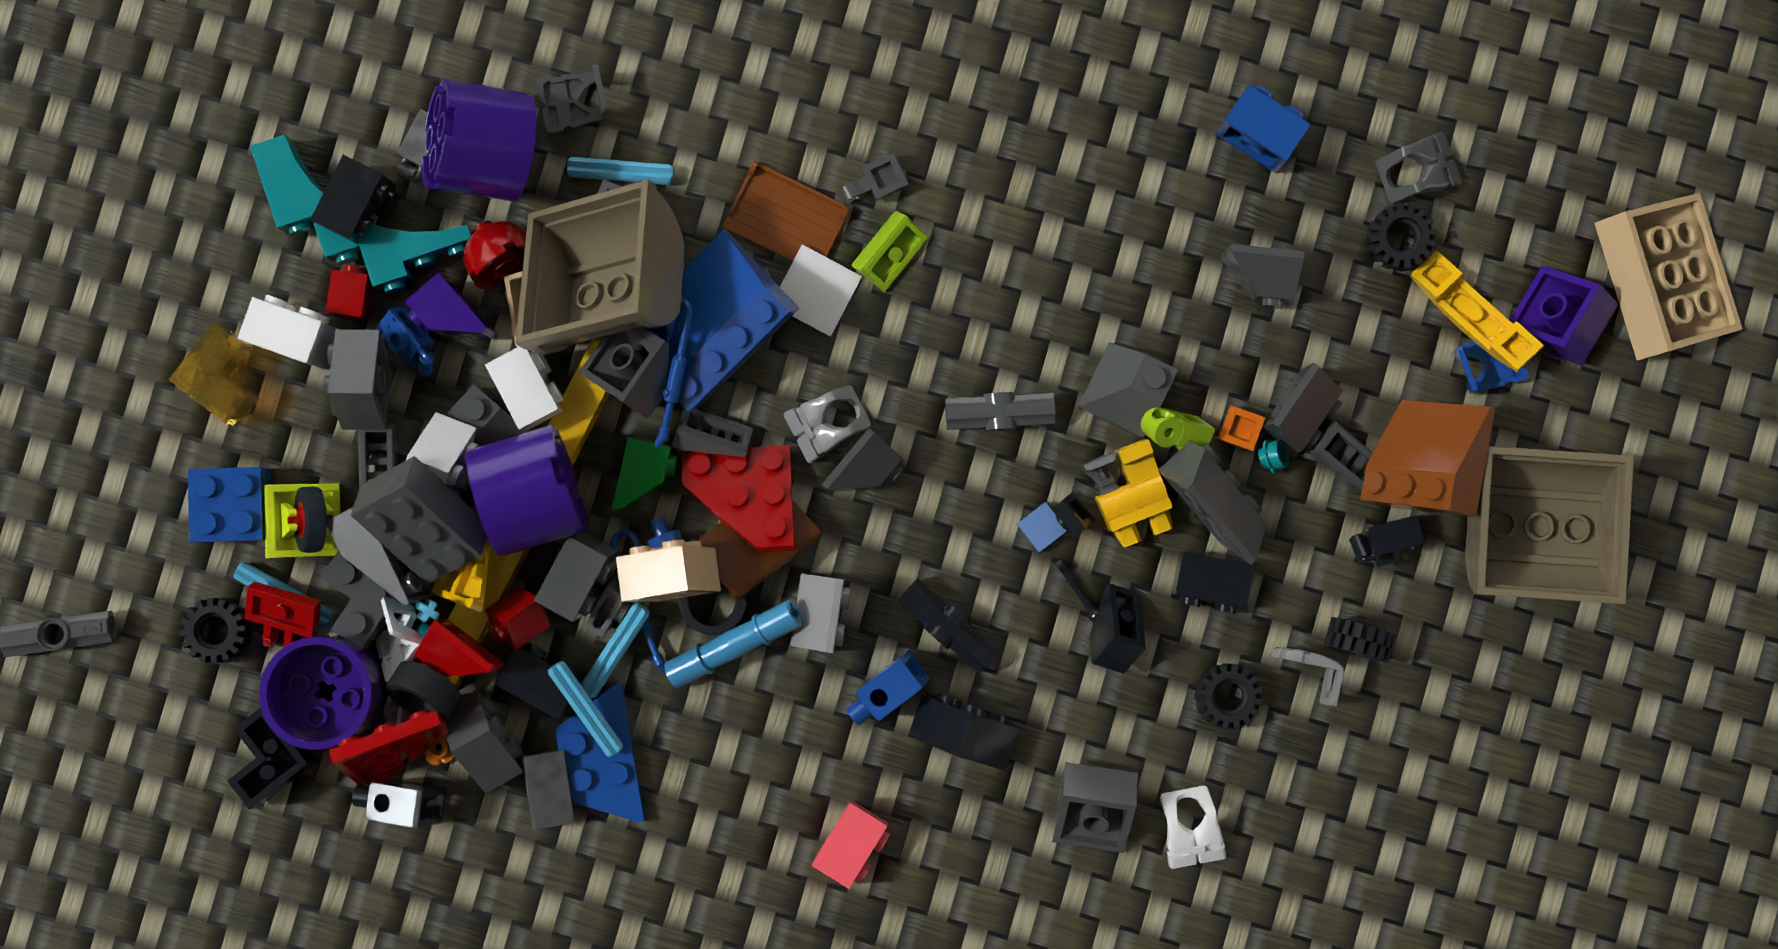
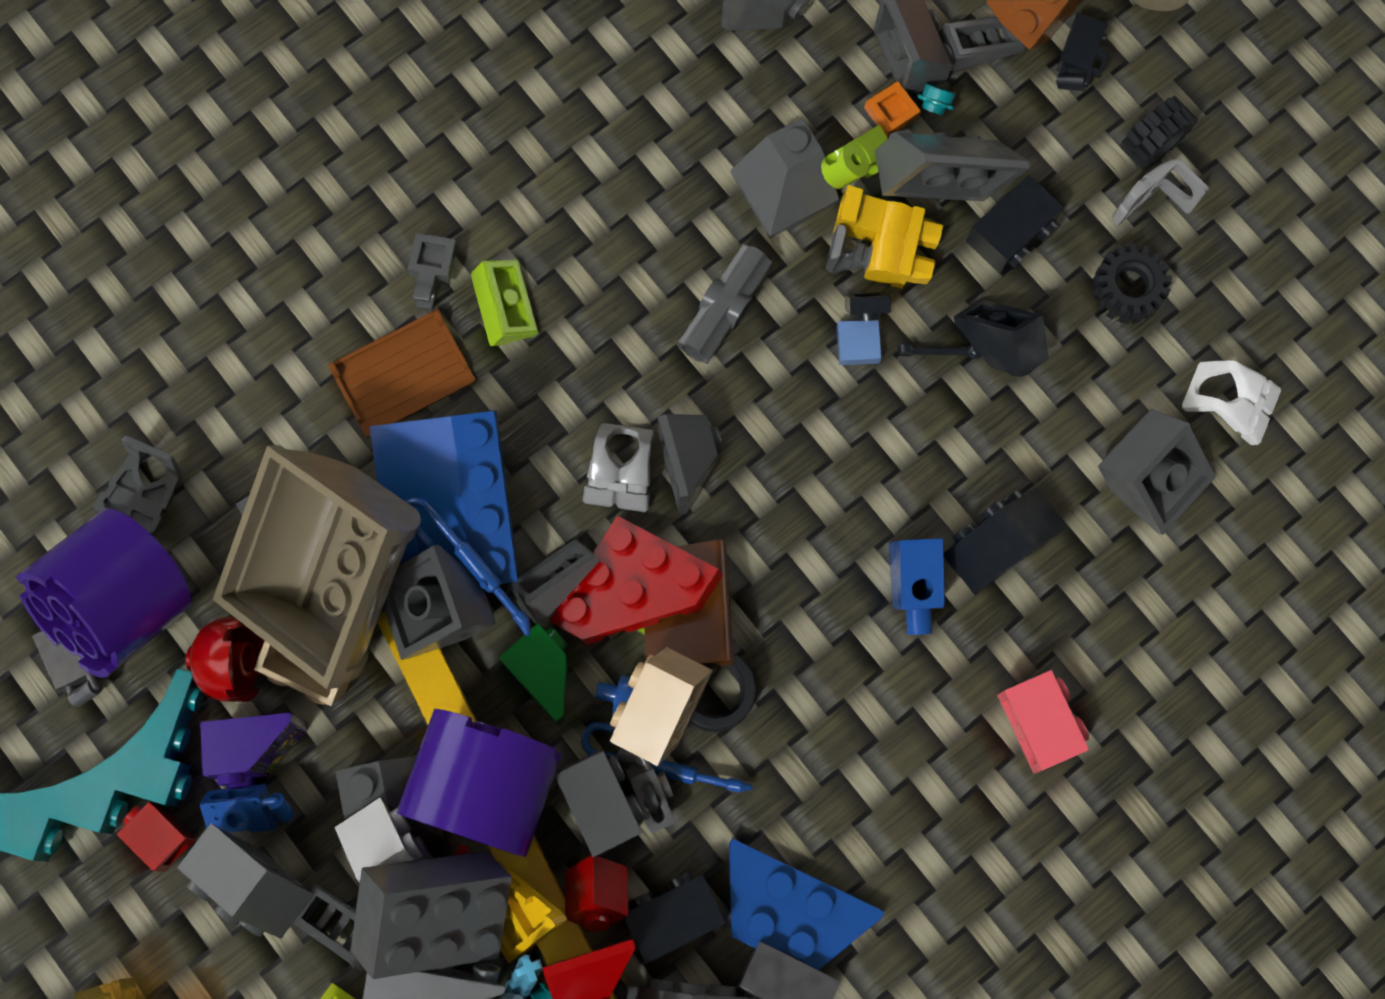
camera: 60 degrees left, 10 degrees down
white brick [237,295,338,370] -> none
black brick [310,154,397,244] -> none
white brick [485,346,564,432] -> none
medium azure axle [548,661,623,757] -> none
medium azure axle [567,157,674,185] -> none
medium azure axle [581,602,650,698] -> none
dark azure piece [664,600,803,688] -> none
white sticker [780,244,862,337] -> none
light grey slope [790,574,851,653] -> none
black piece [897,578,999,674] -> none

